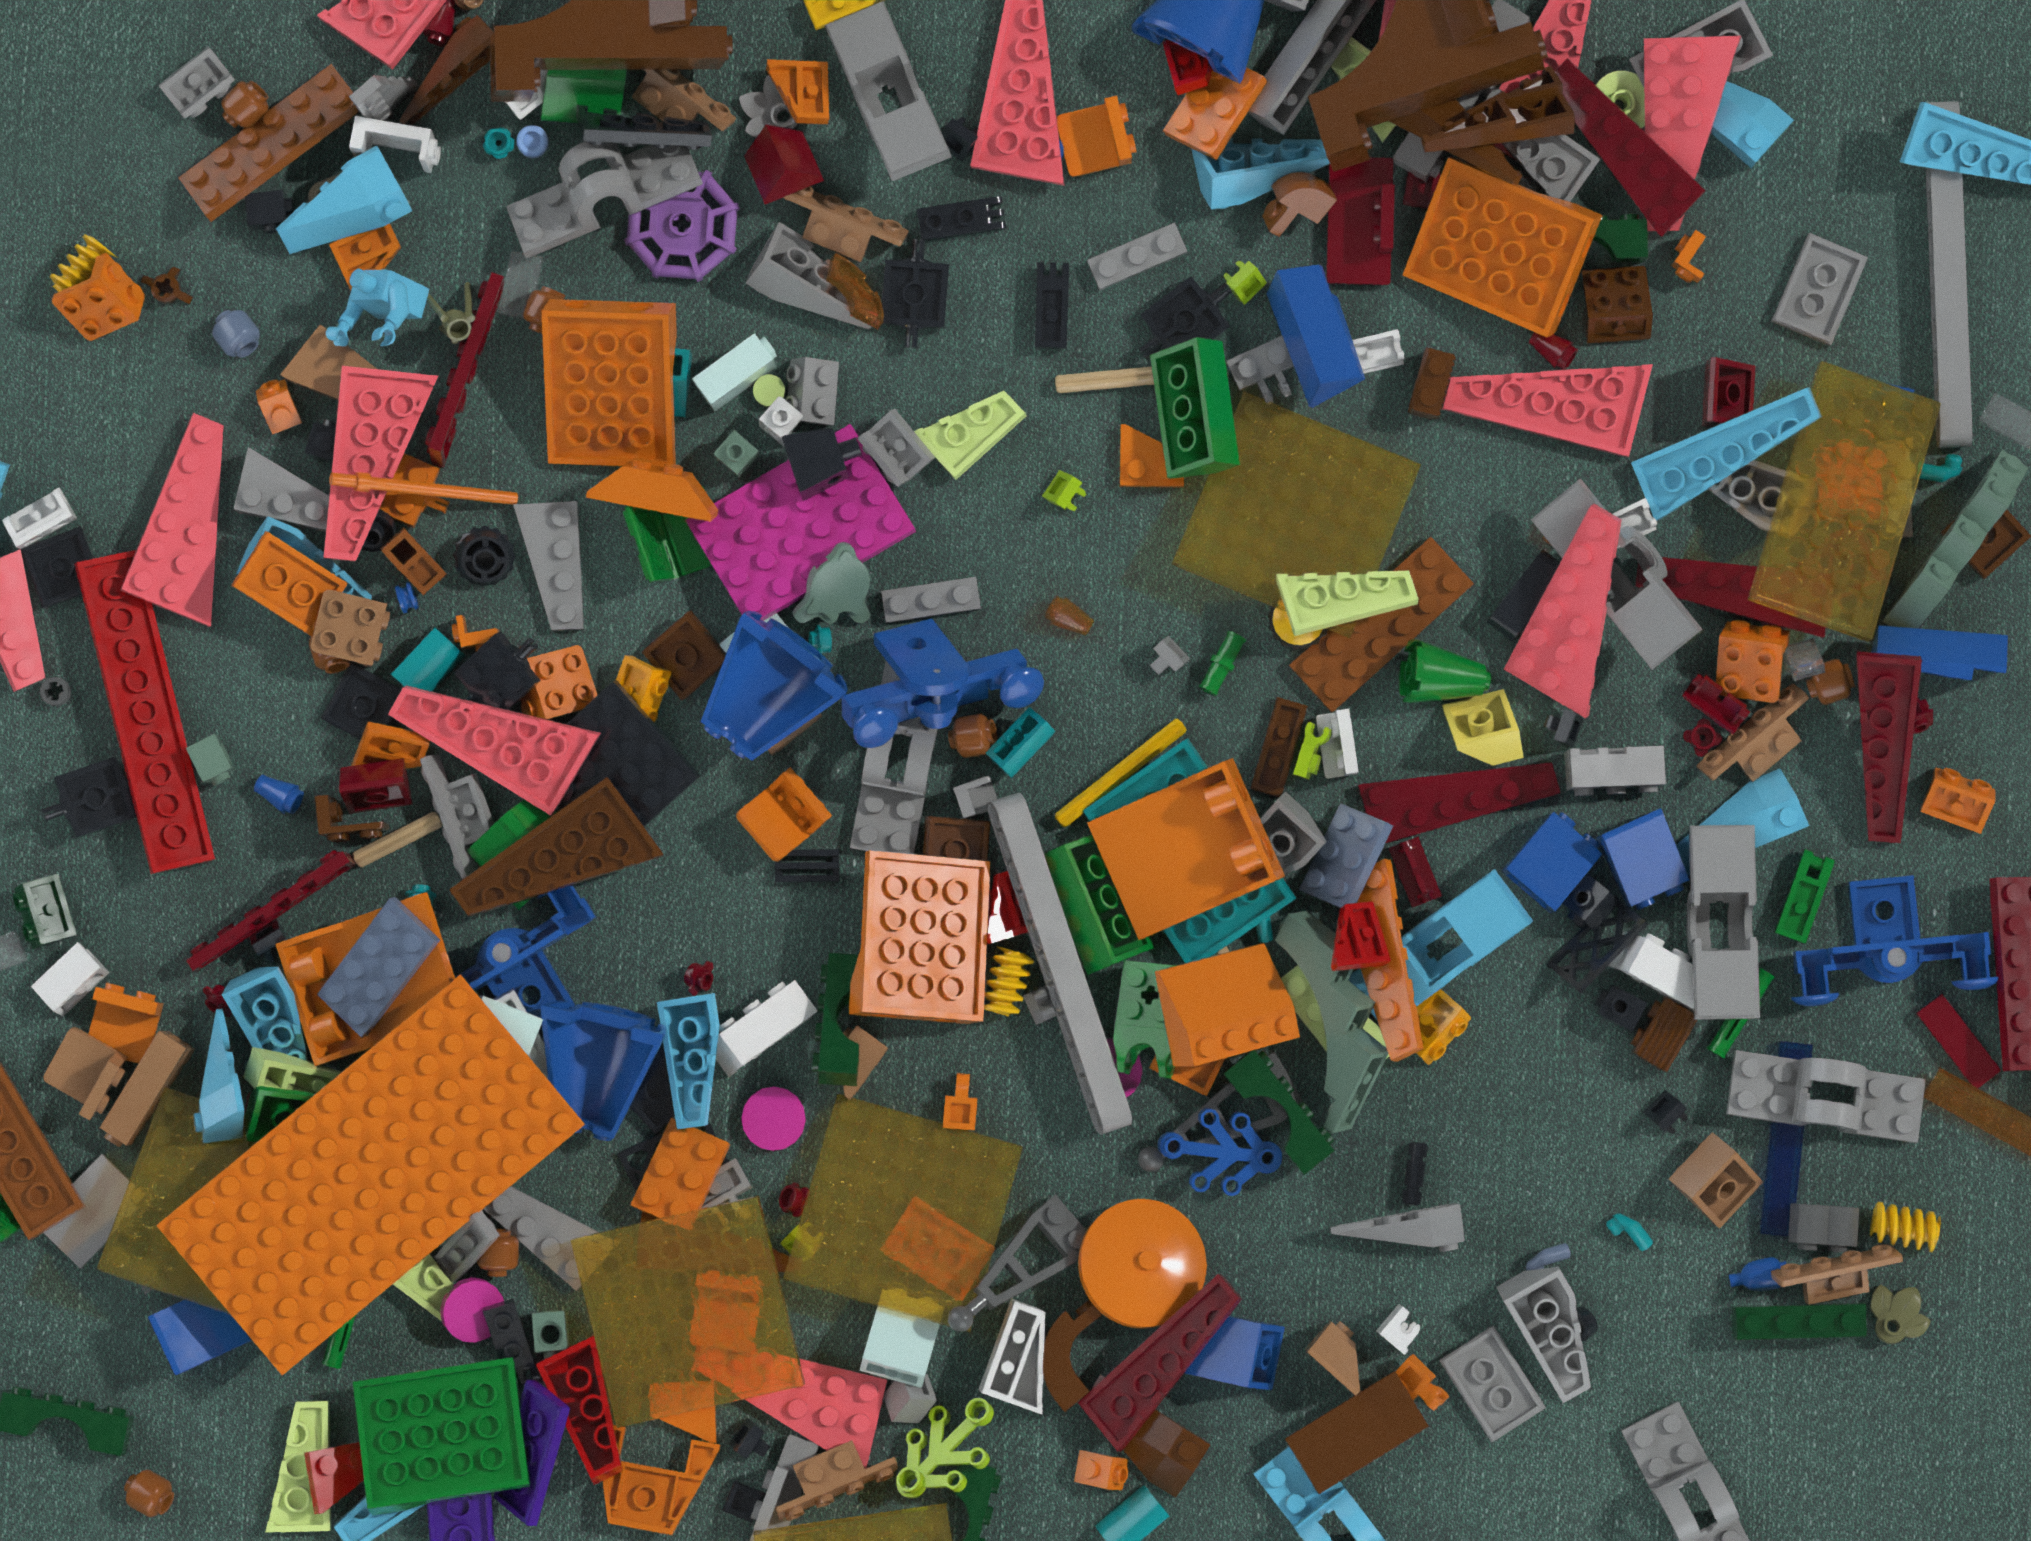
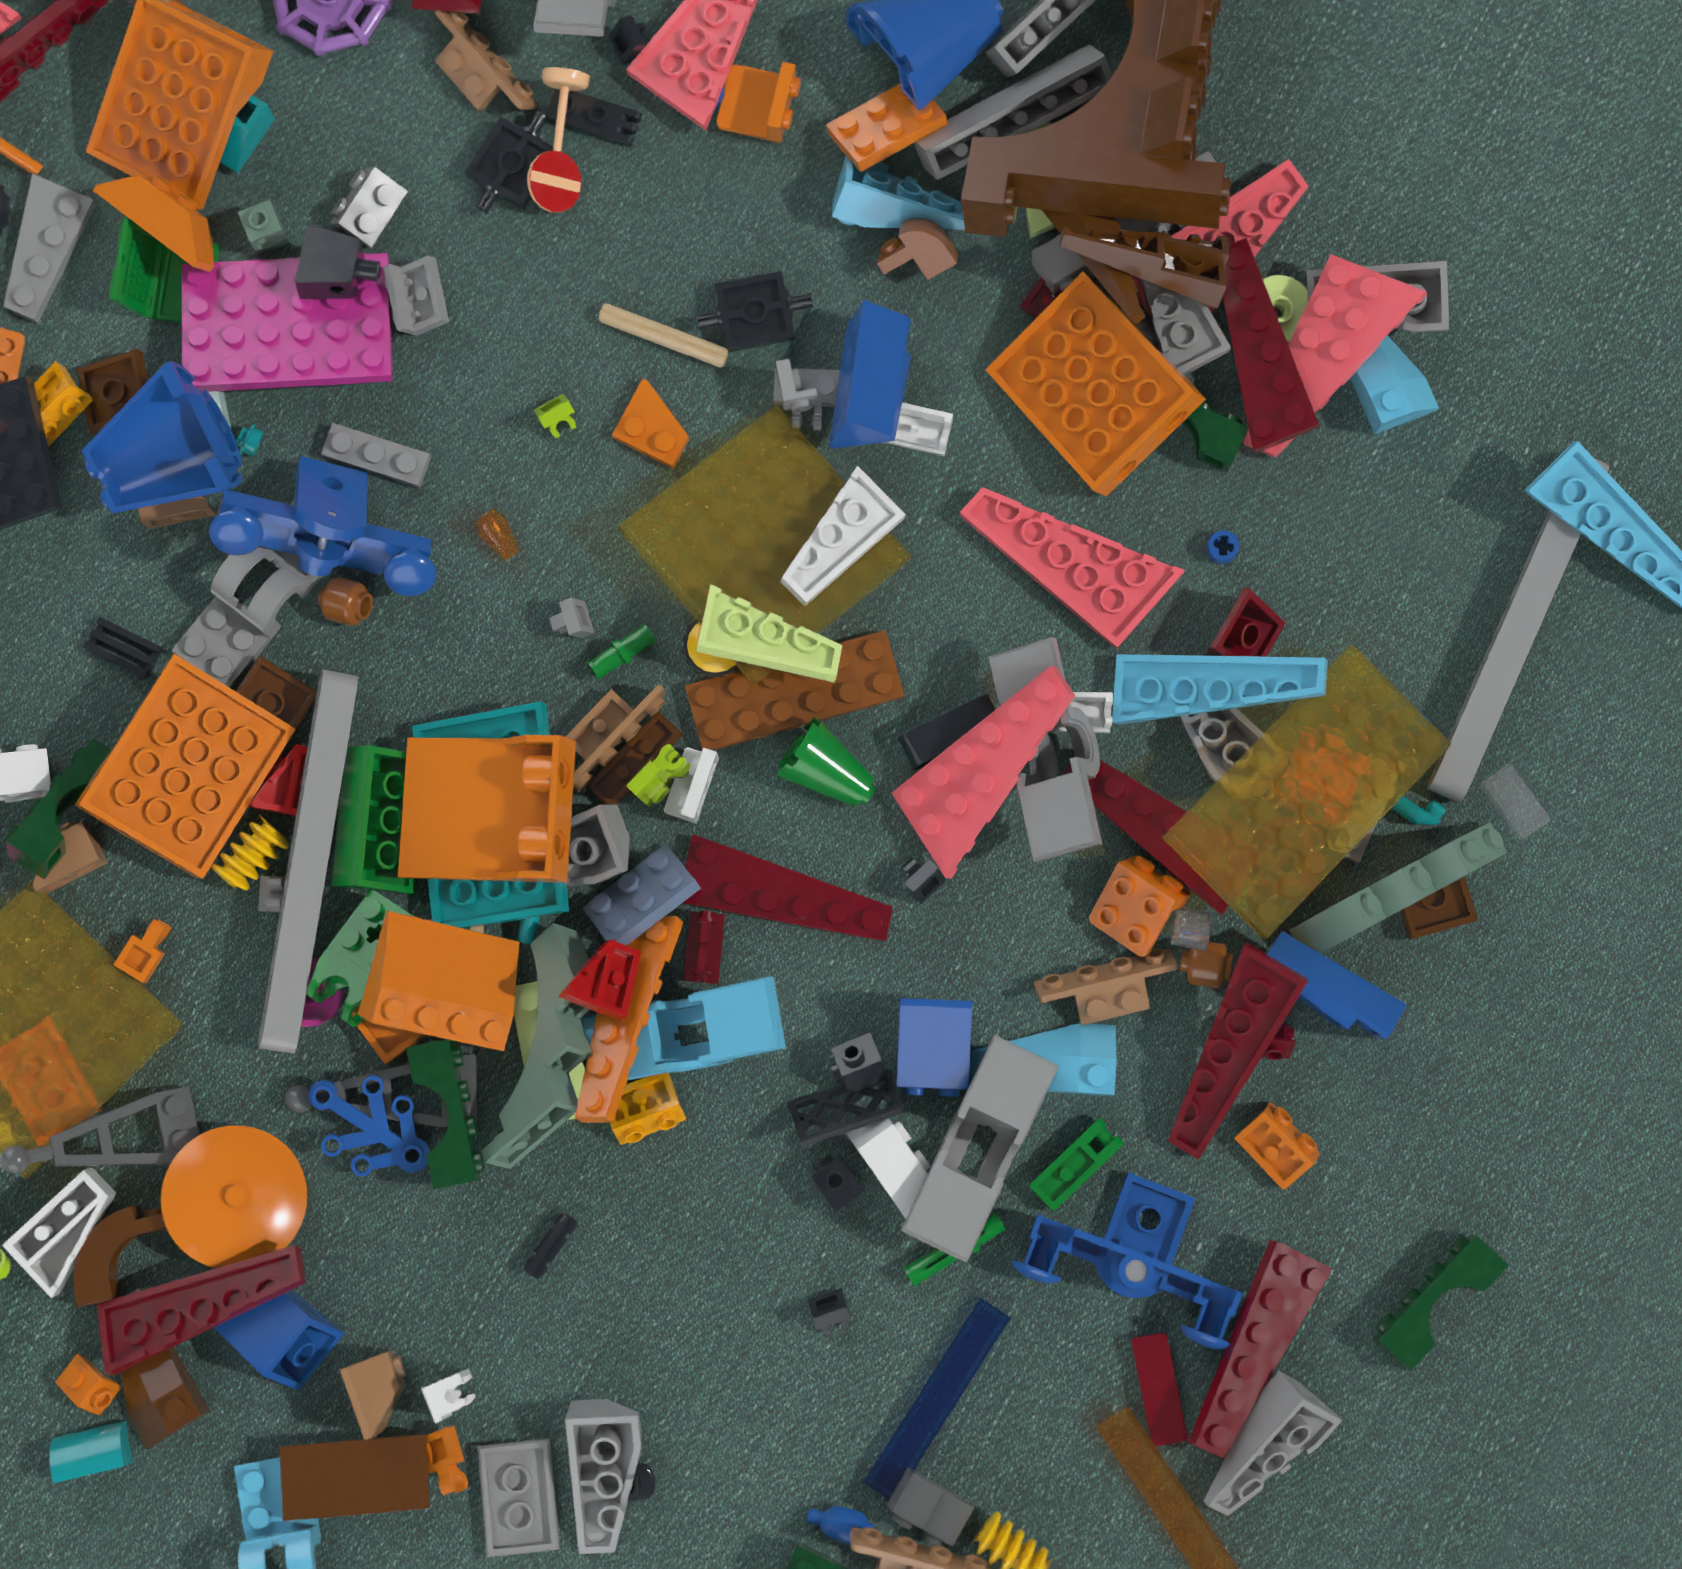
camera: 25 degrees right, 5 degrees down
light aqua brick [692,333,777,412] -> none
orange bracket [736,767,832,862] -> none
light grey wedge [746,222,880,329] -> none
yellowish green tile [753,374,785,407] -> none
white bracket [759,397,803,447] -> none
sand green tile [793,542,870,624] -> none
clear orange tile [826,253,884,329] -> none
yellowish green wing [914,391,1026,480] -> none
light grey panel [953,775,997,819] -> none
teal brick [986,707,1056,778] -> none
black hinge [1035,262,1069,349] -> none
yellow axle [1055,718,1186,827] -> none
light grey plate [1087,223,1187,291] -> none
green slope [1150,337,1240,479] -> none
red wing [1162,40,1213,95] -> none
lime tile [1224,261,1267,305] -> none
dark red bracket [1326,157,1395,286] -> none
light grey wedge [1329,1203,1465,1252] -> none
reddish brown brick [1407,347,1456,420] -> none
light yellow slope [1442,689,1524,766] -> none
blue slope [1501,812,1602,913] -> none
sand blue arm [1526,1243,1571,1271] -> none
dark red cone [1528,332,1578,370] -> none
light grey wedge [1564,746,1666,796] -> none
reddish brown bracket [1582,266,1653,343] -> none
teal arm [1606,1213,1653,1251] -> none
reddish brown brick [1630,997,1697,1072] -> none
medium nougat slope [1669,1132,1763,1229] -> none
orange bracket [1671,230,1706,283] -> none
dark red hinge [1681,673,1750,734] -> none
dark red plate [1683,718,1722,757] -> none
light grey piece [1726,1050,1926,1143] -> none
light grey tile [1771,233,1868,346] -> none
none -> piece [527,67,590,212]
none -> medium nougat bracket [566,684,666,792]
none -> light grey bracket [776,359,818,413]
none -> white wing [781,466,906,607]
none -> blue bush [1206,530,1239,564]

